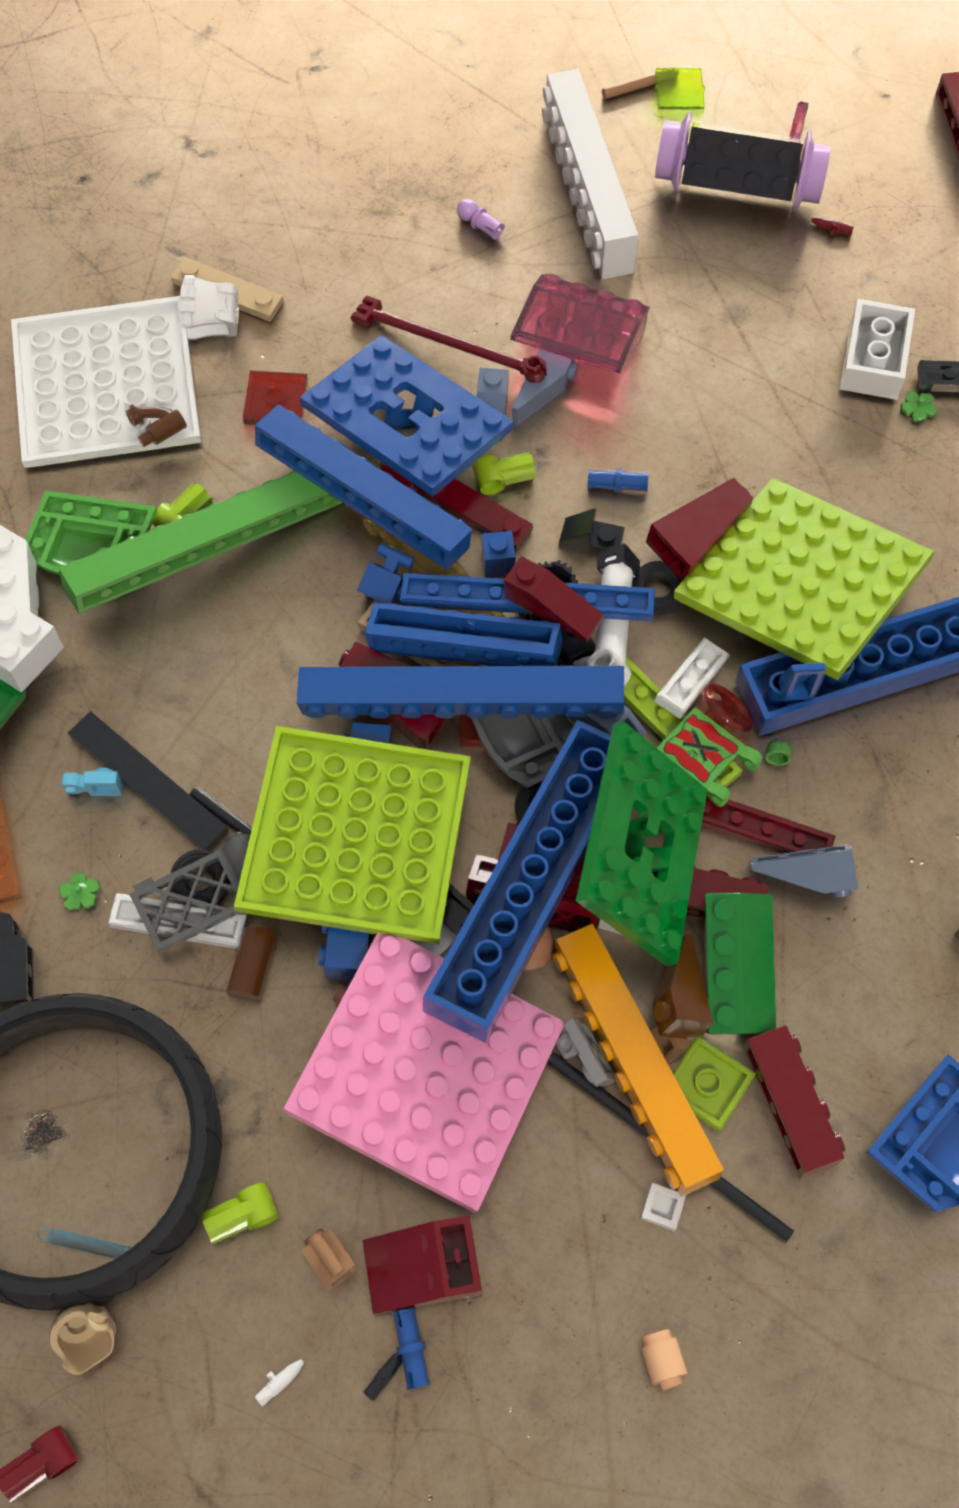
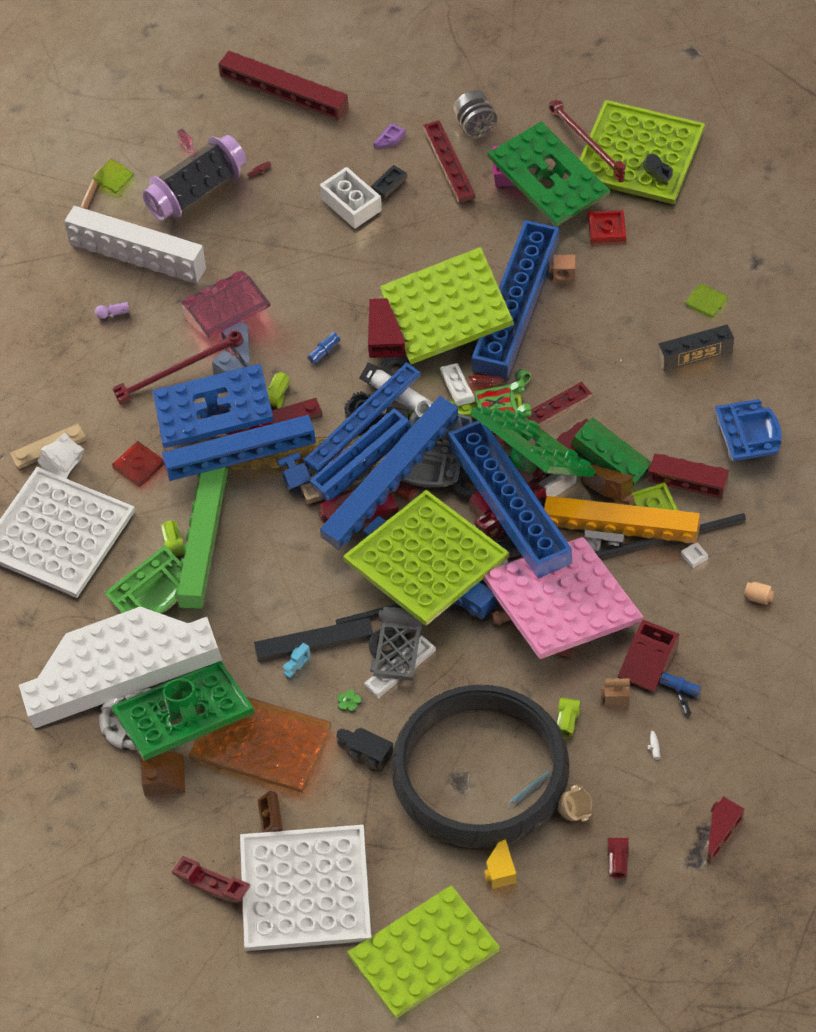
camera: 50 degrees left, 10 degrees down
reddish brown plant [125,404,187,447] -> none
reddish brown brick [226,926,278,1001] -> none
blue brick [482,531,516,578] -> none
dark red slope [504,556,604,642] -> none
black slope [559,509,625,554] -> none
sand blue slope [751,844,858,897] -> none
blue slope [779,663,826,701] -> none
bright green plant [901,390,938,422] -> none

